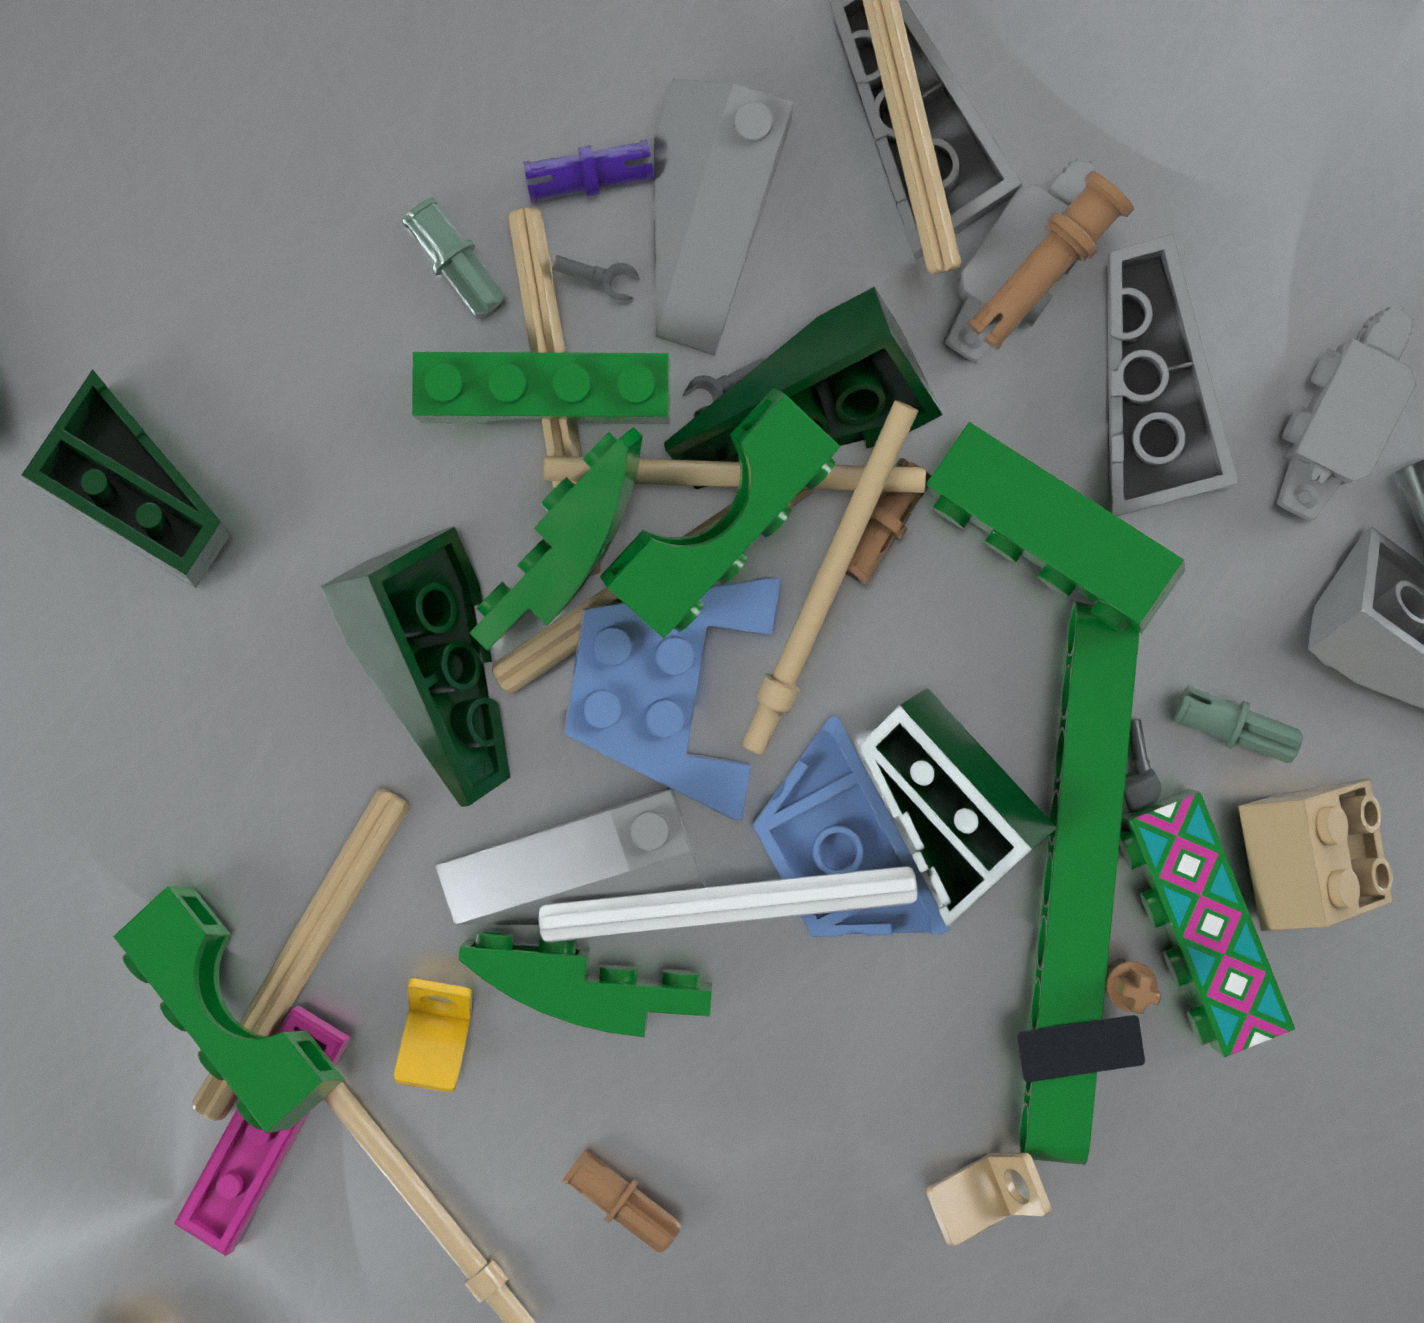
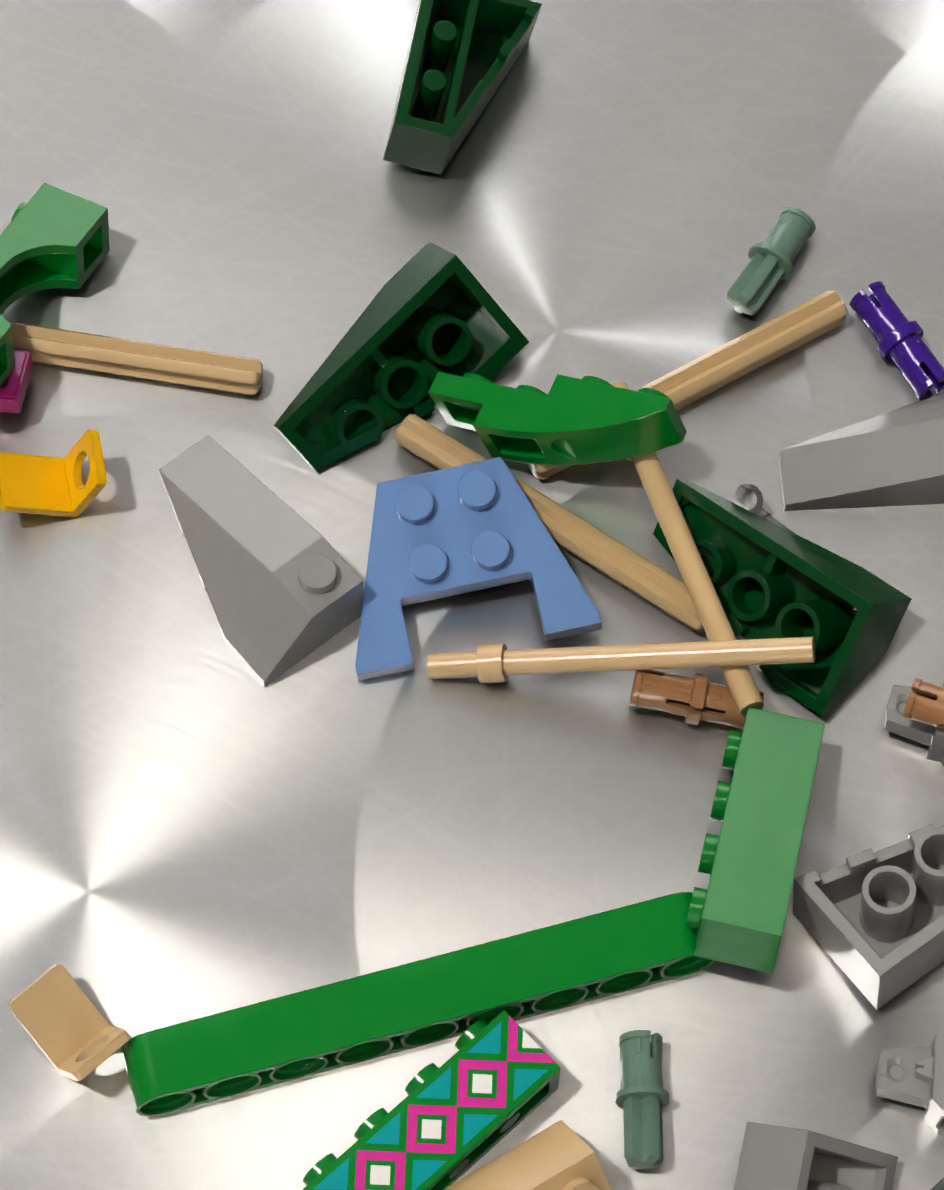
camera: 70 degrees right, 25 degrees down
green arch [412,352,671,424] -> none
green slope [459,931,712,1037] -> none
white axle [539,866,917,942] -> none
dark grey hand [552,255,639,305] -> none
green arch [600,388,841,639] -> none
medium blue wing [753,714,951,937] -> none
dark green wedge [859,688,1057,927] -> none
black sticker [1017,1015,1145,1082] -> none
medium nougat axle [1105,959,1161,1014] -> none
dark grey hand [1124,719,1162,811] -> none

